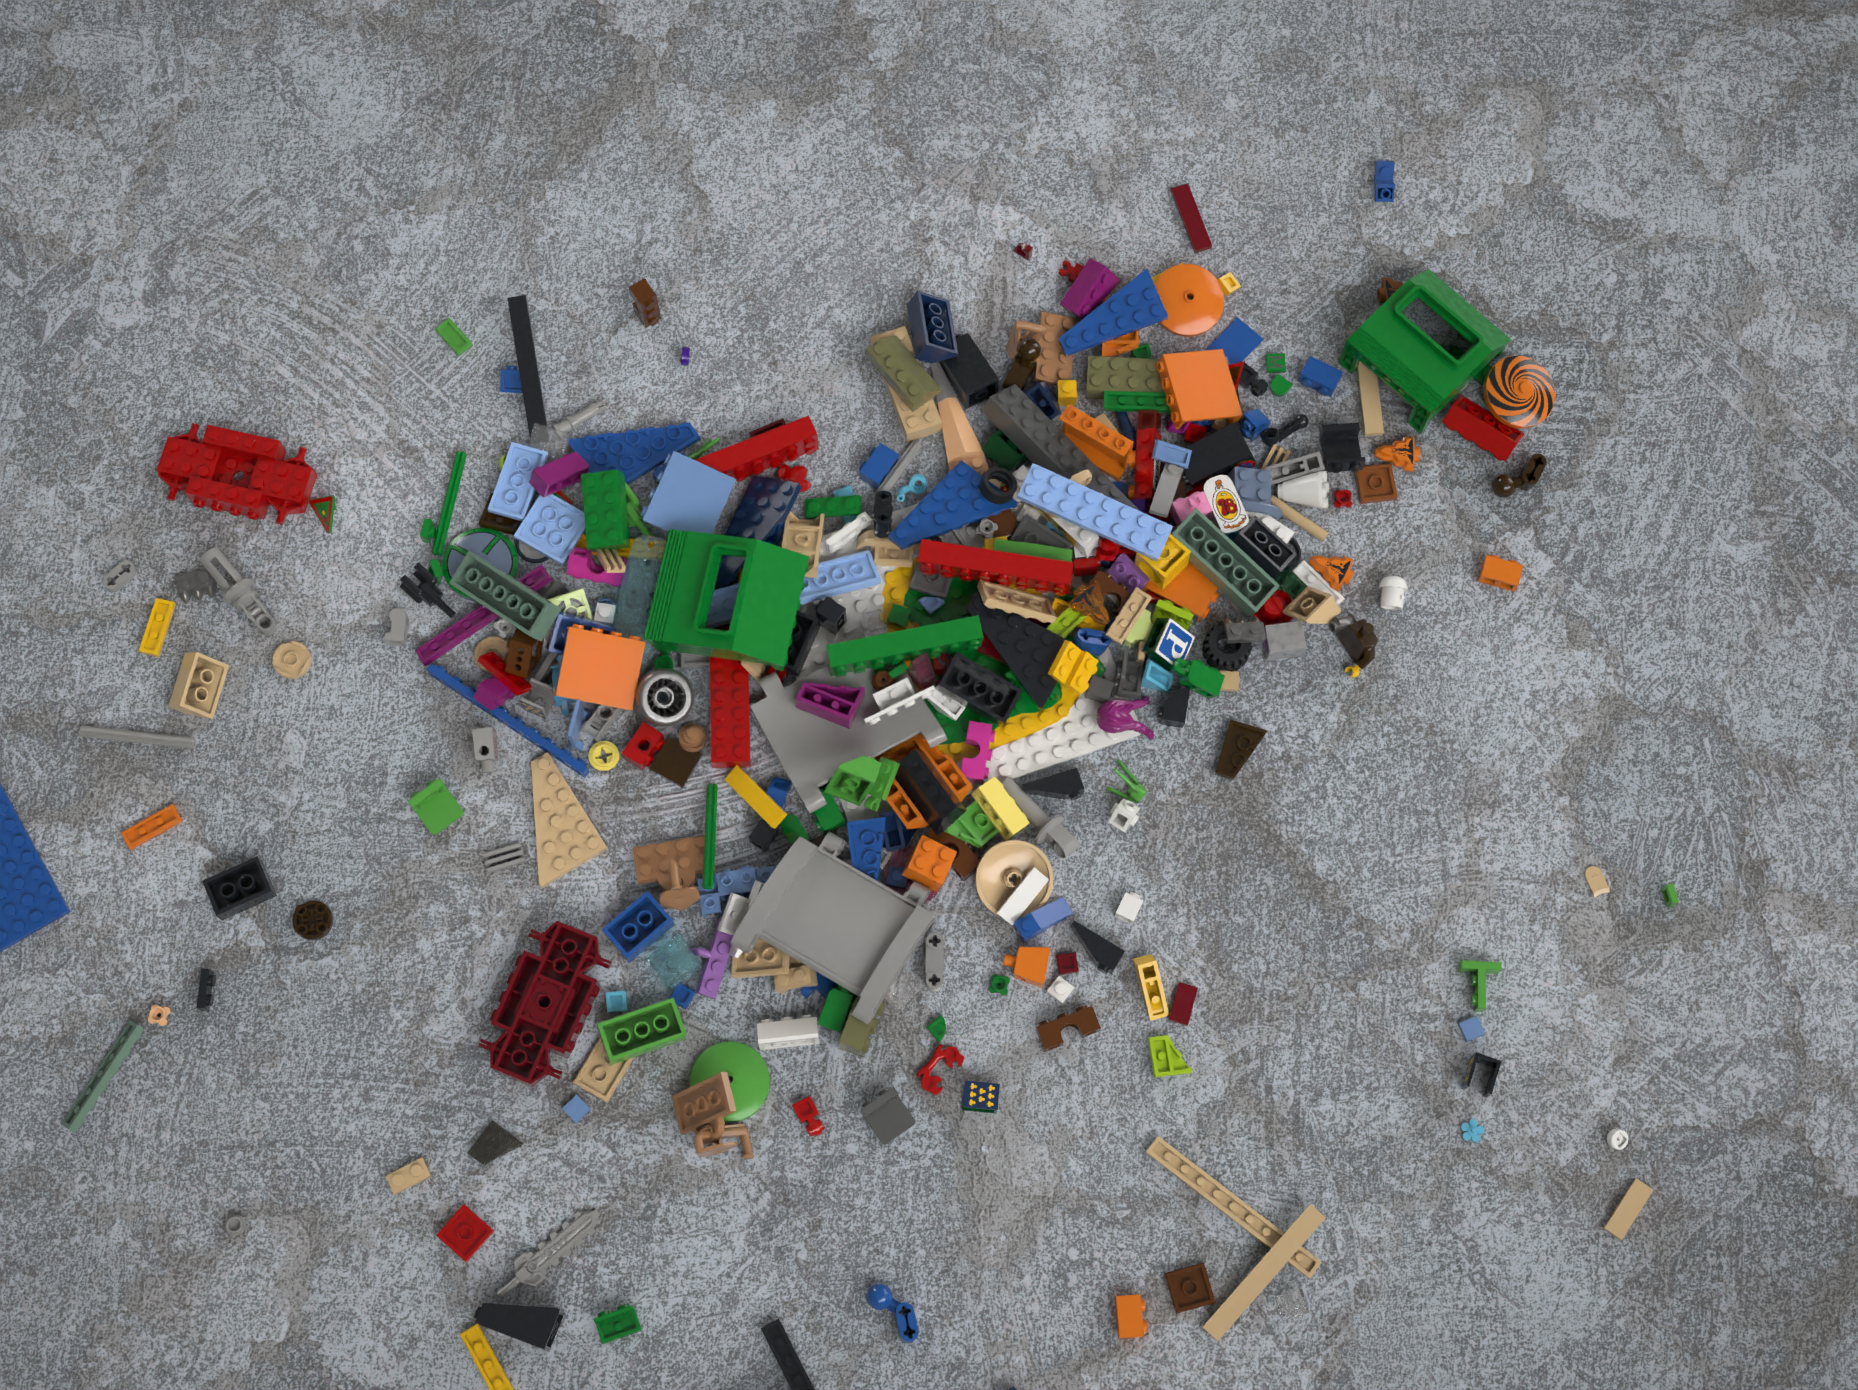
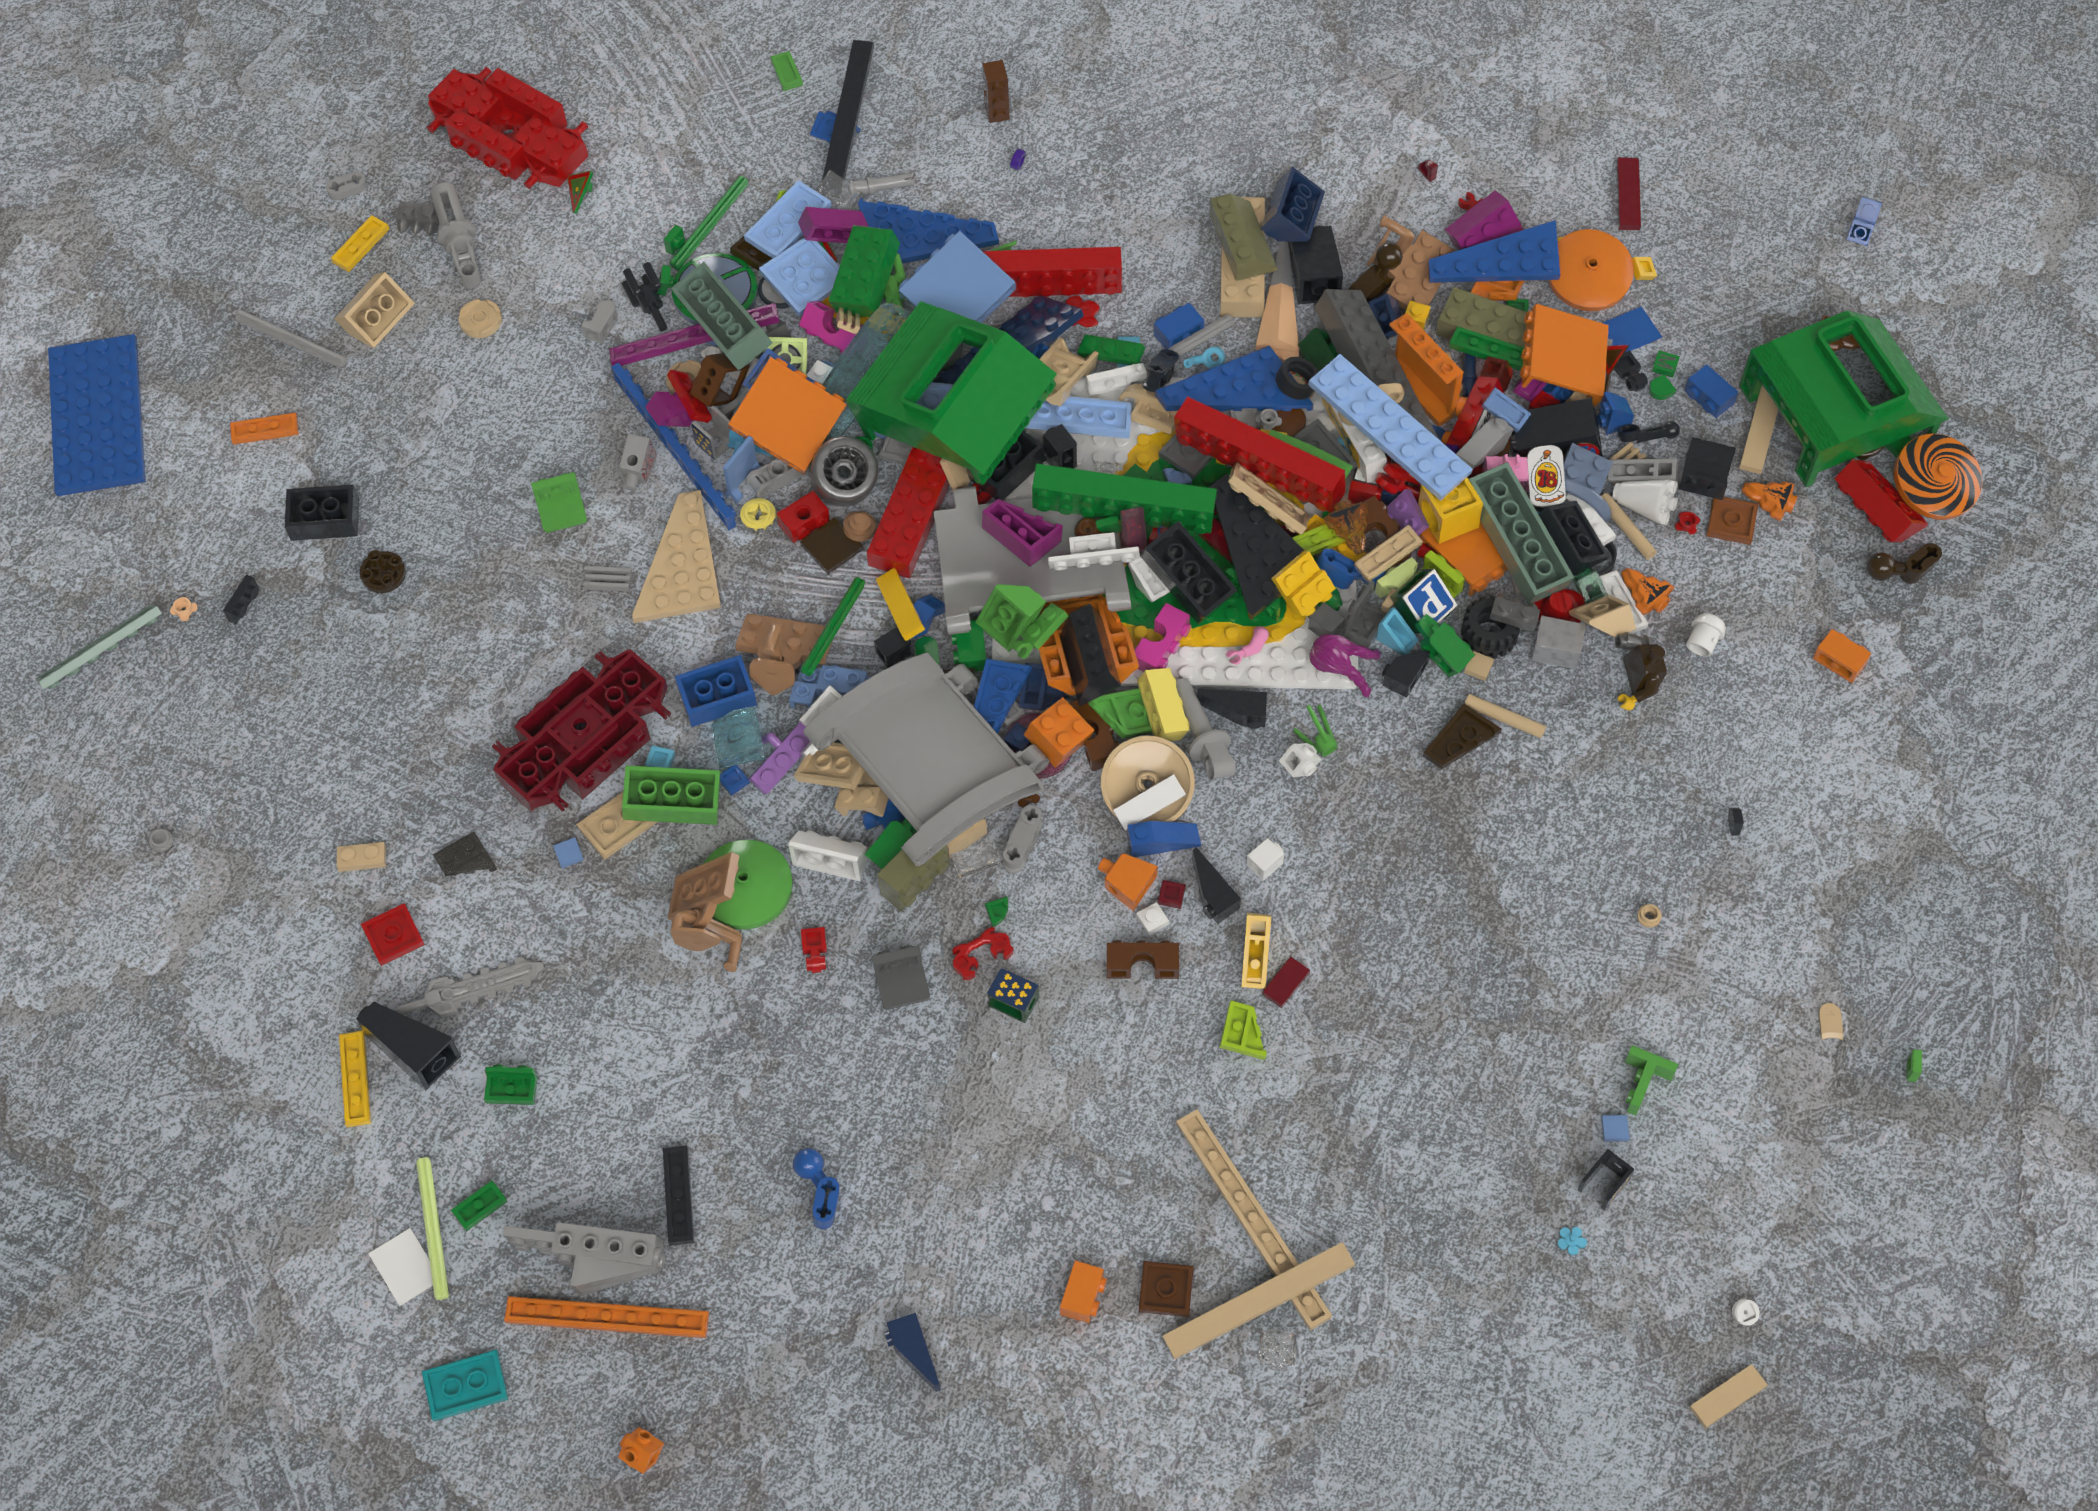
camera: 25 degrees right, 10 degrees down
green plate [989,974,1010,996] -> none
none -> bright pink arm [1225,626,1269,665]
none -> tan piece [1465,694,1547,739]
none -> tan plate [1637,904,1662,928]
none -> black tile [1728,807,1744,836]

